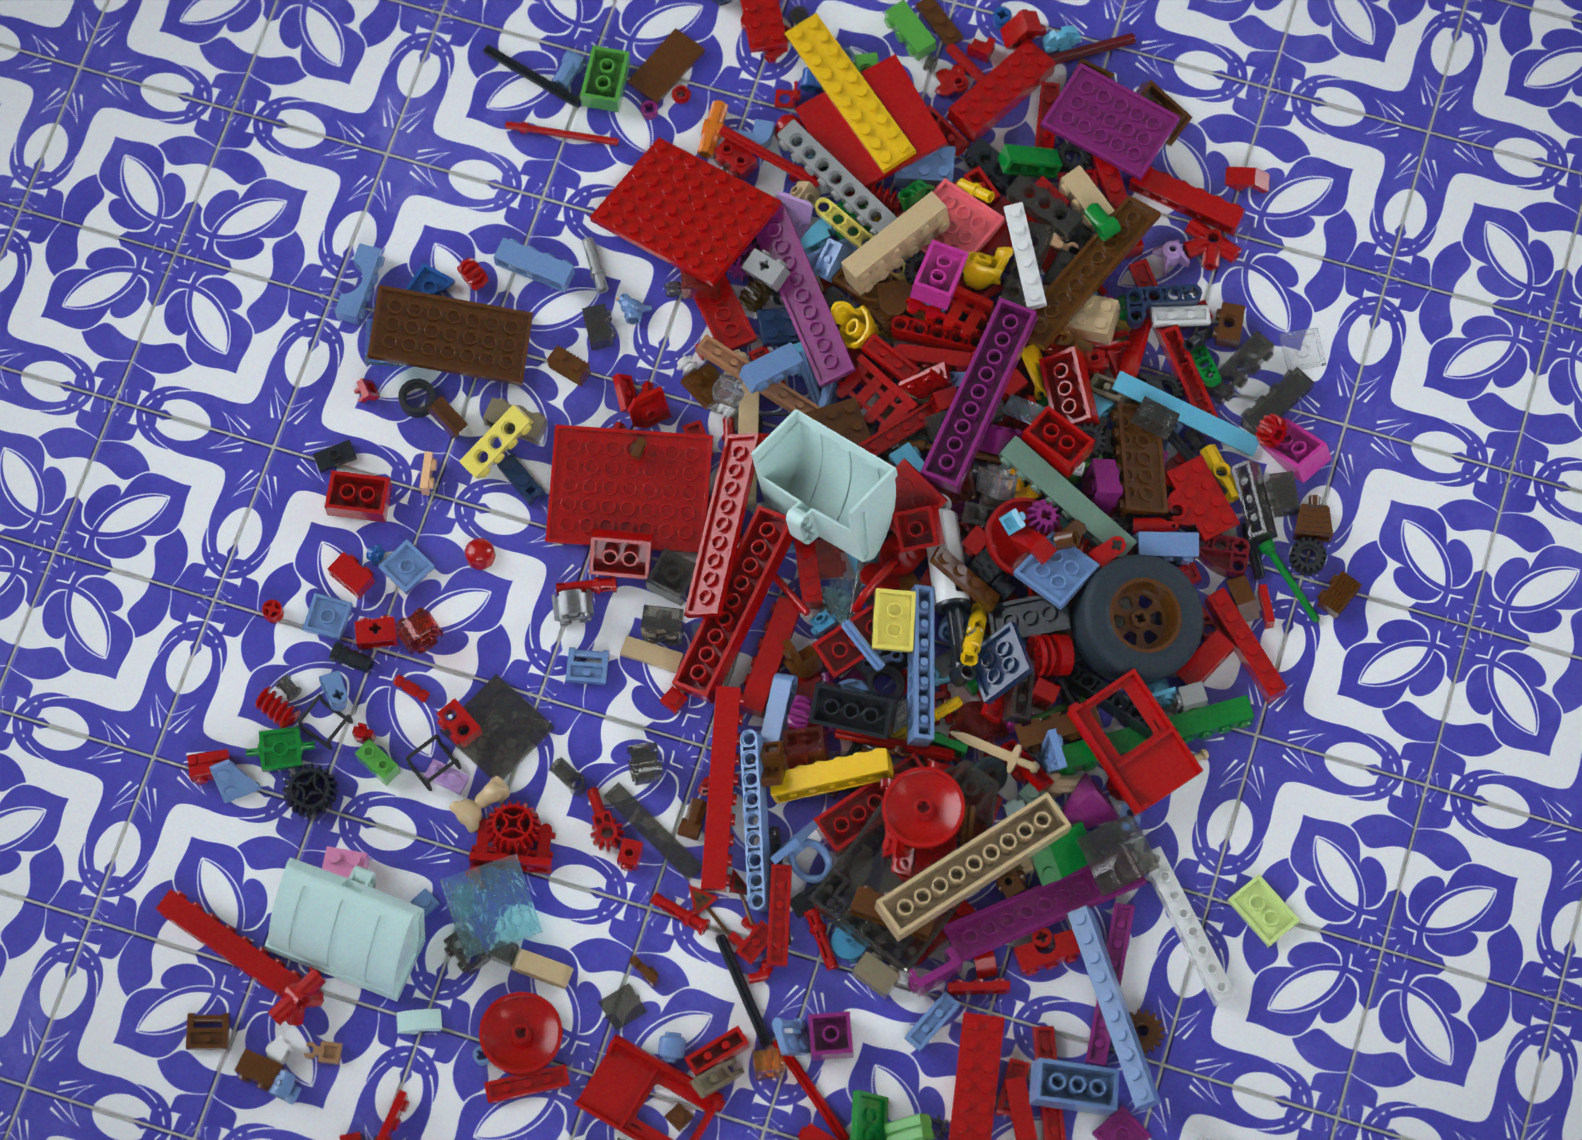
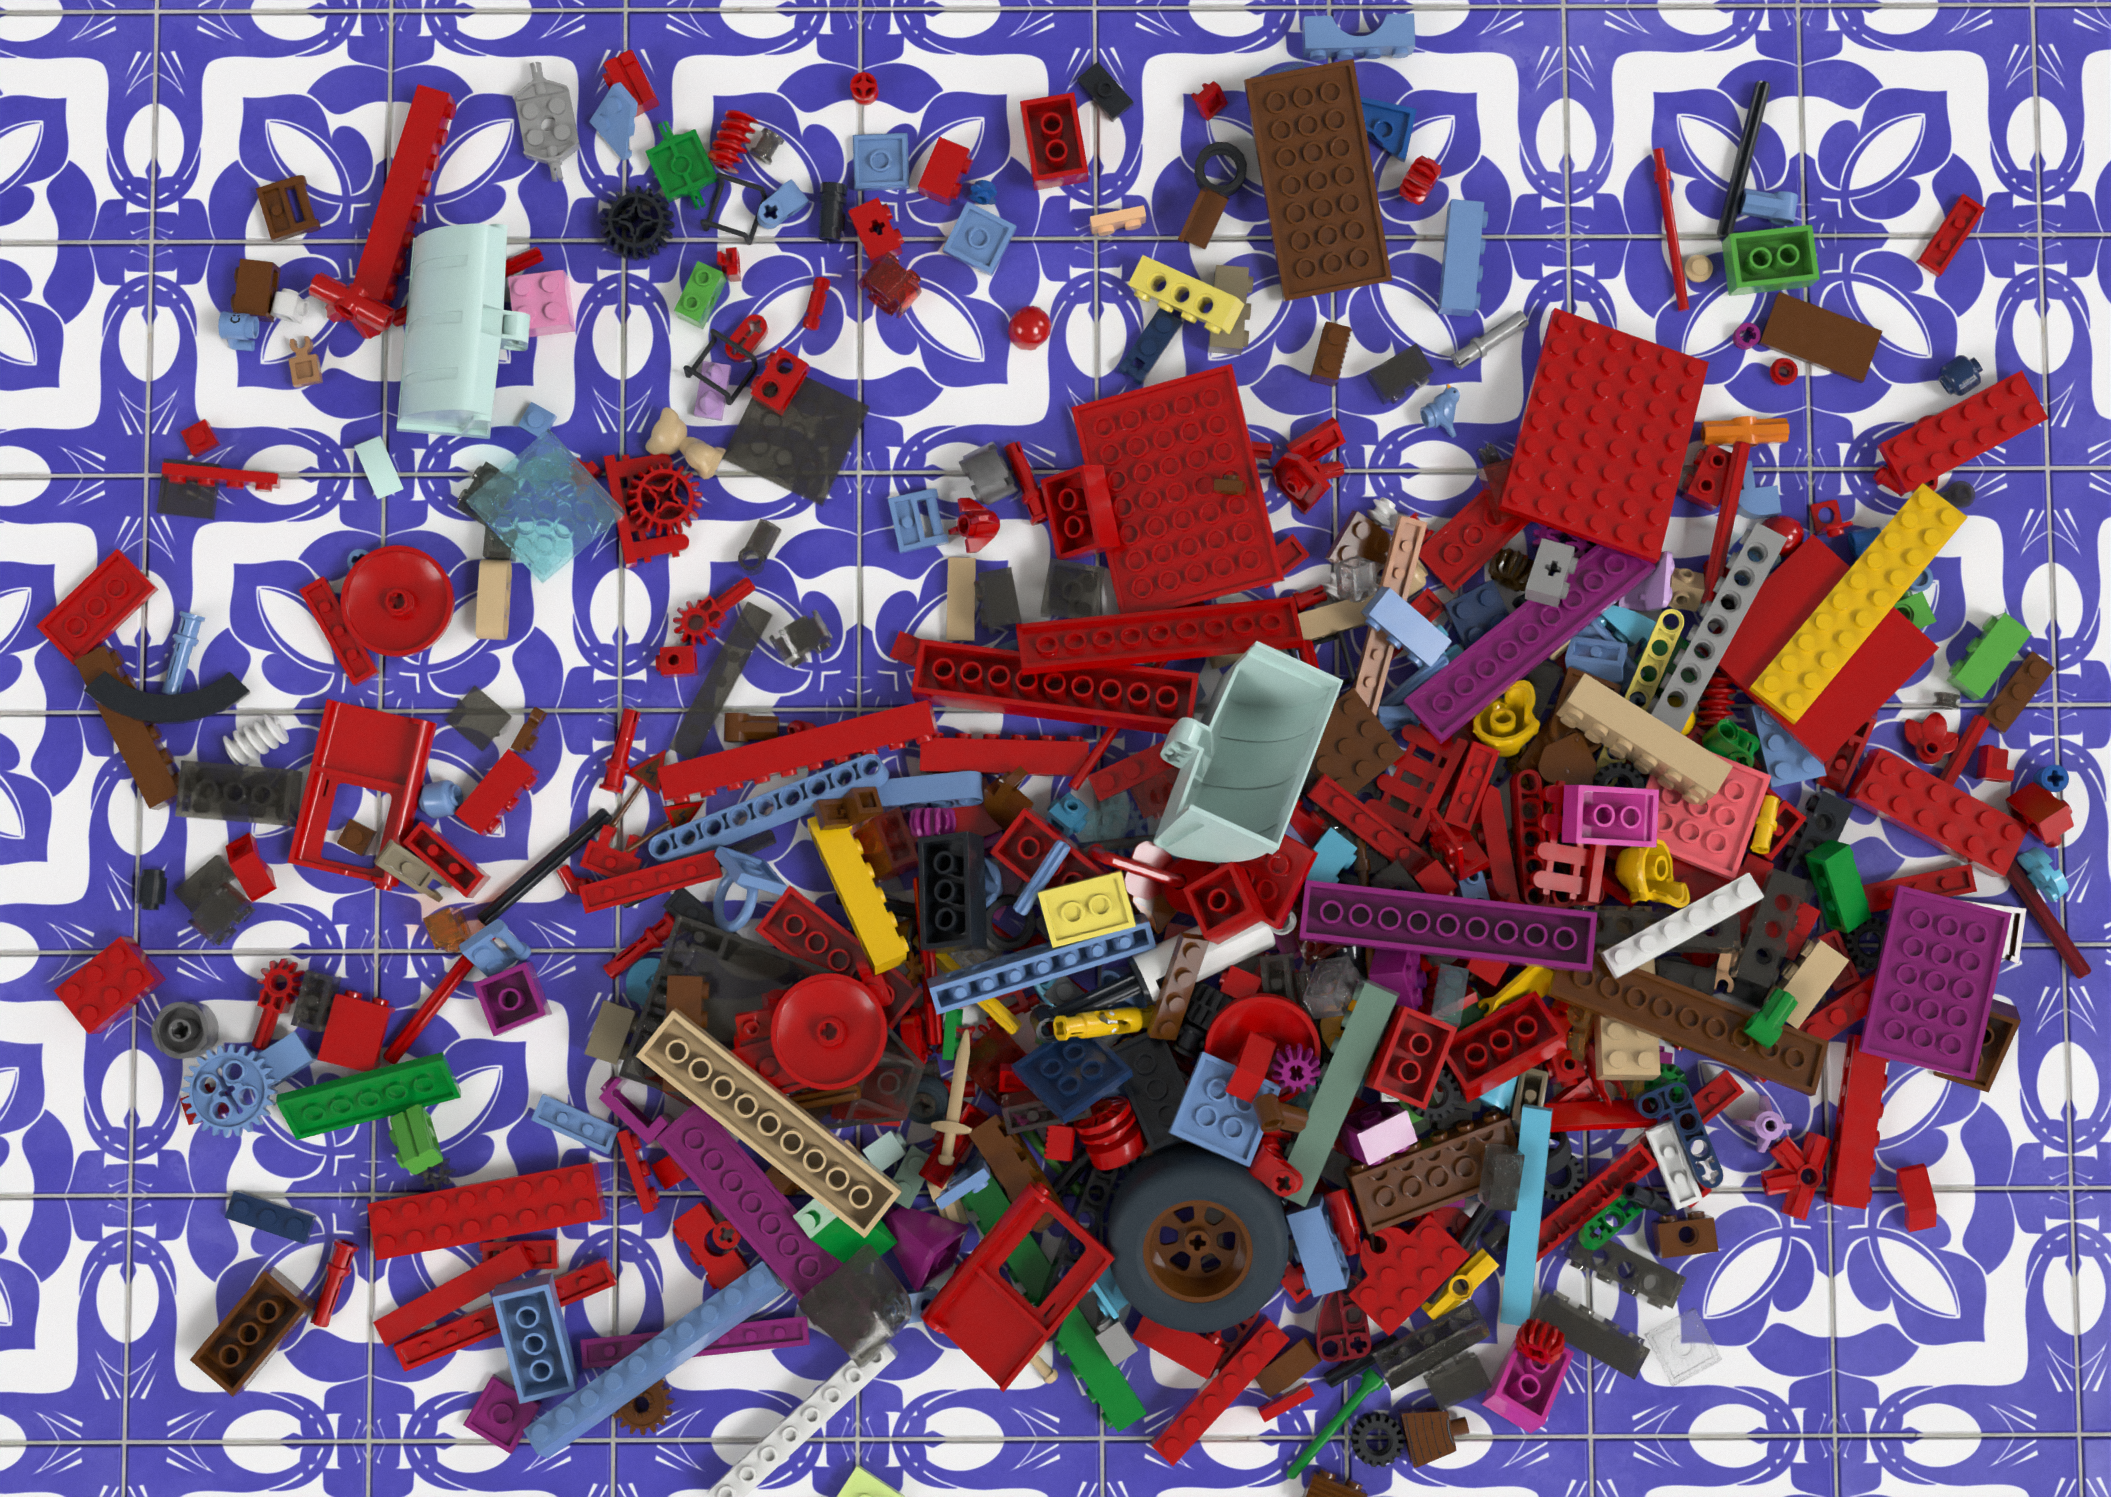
camera: 70 degrees right, 15 degrees up
medium azure tile [999,508,1027,536] -> none
none -> red brick [454,748,540,836]
none -> light grey plate [513,62,580,182]
none -> red beam [725,314,769,363]
none -> red brick [948,497,1000,553]
none -> tan plate [1684,255,1713,283]

